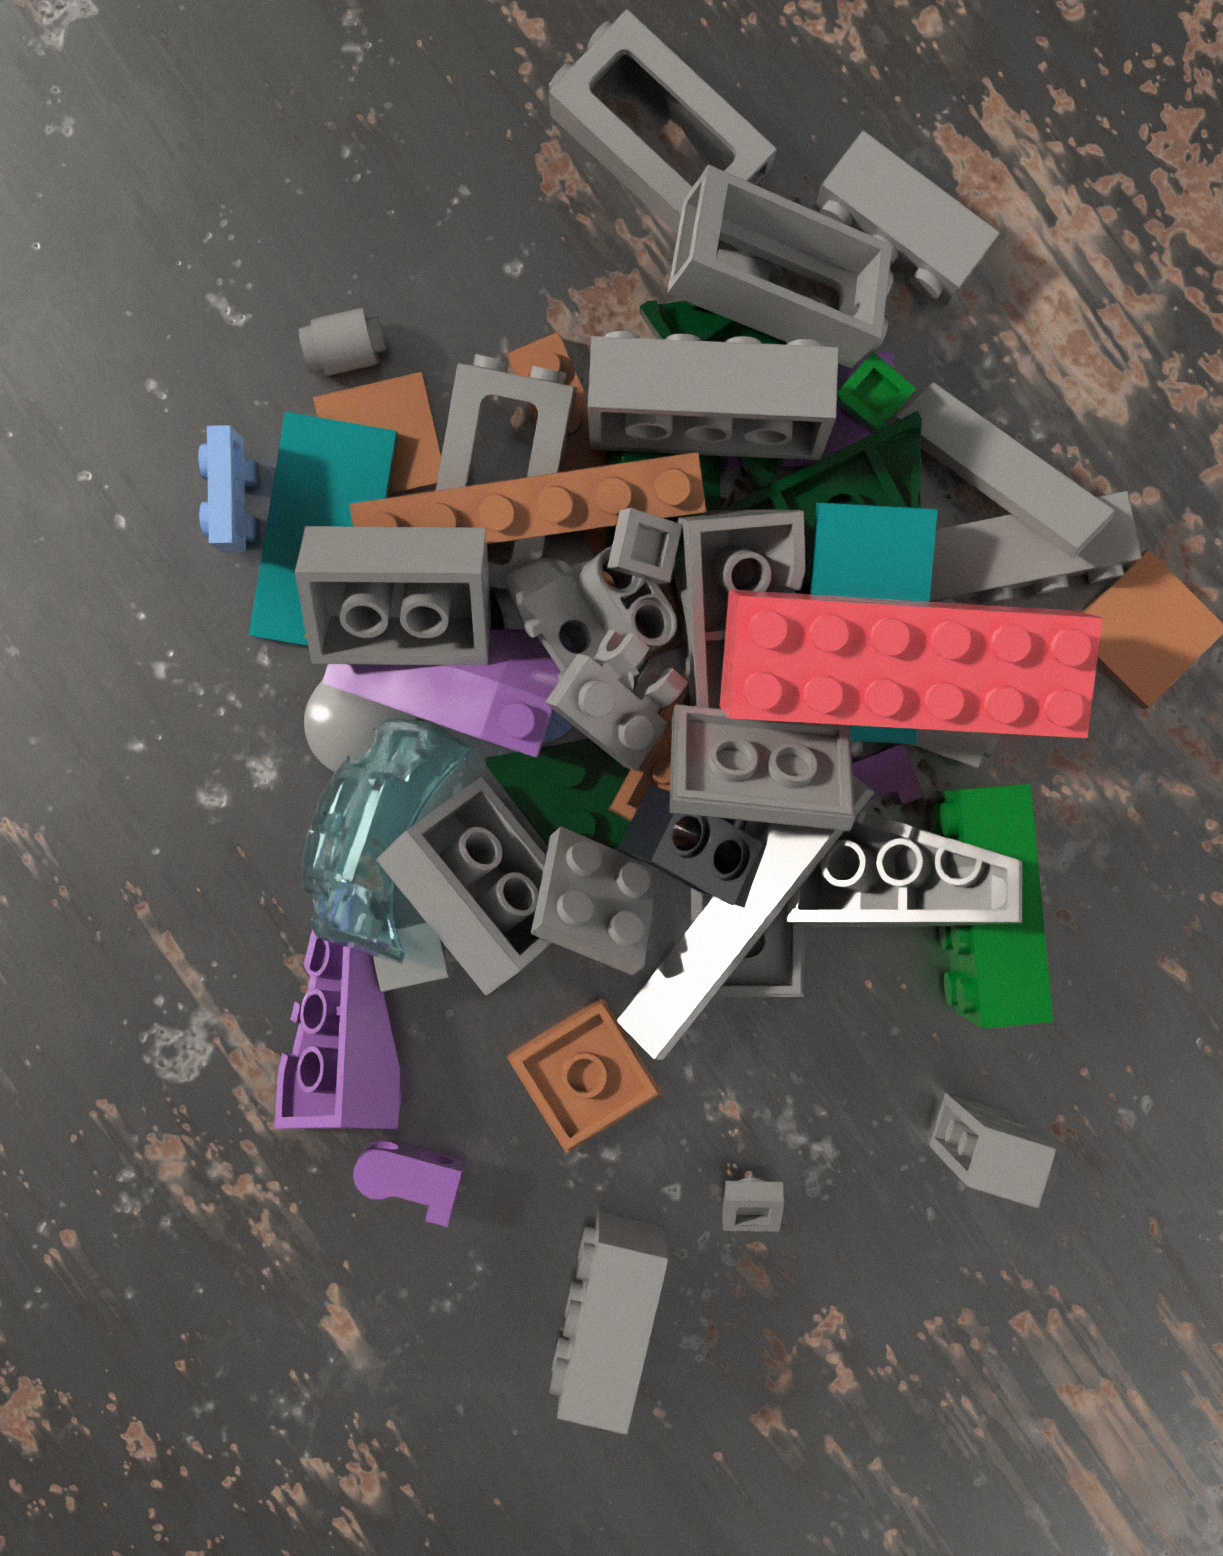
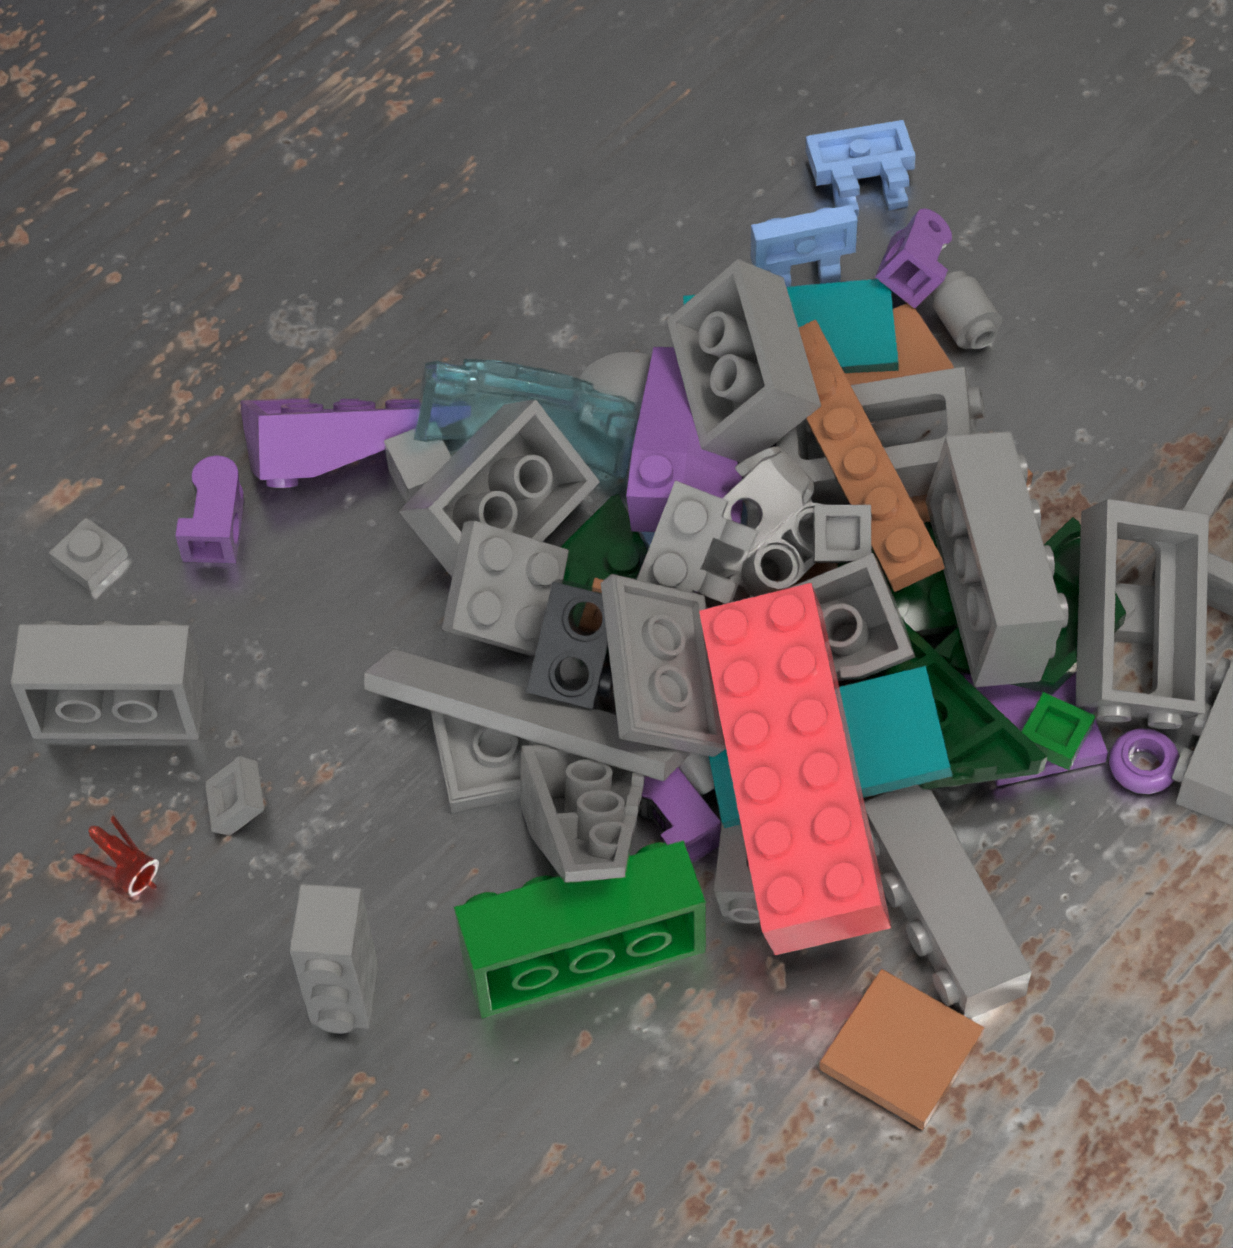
camera: 85 degrees right, 30 degrees down
nougat tile [507,995,662,1153] -> none
light grey tile [895,382,1115,559] -> none
none -> light grey plate [49,517,128,592]
none -> clear red piece [72,815,159,897]
none -> light blue plate [805,120,916,216]
none -> medium lavender leg [875,208,952,309]
none -> medium lavender piece [1109,728,1180,794]

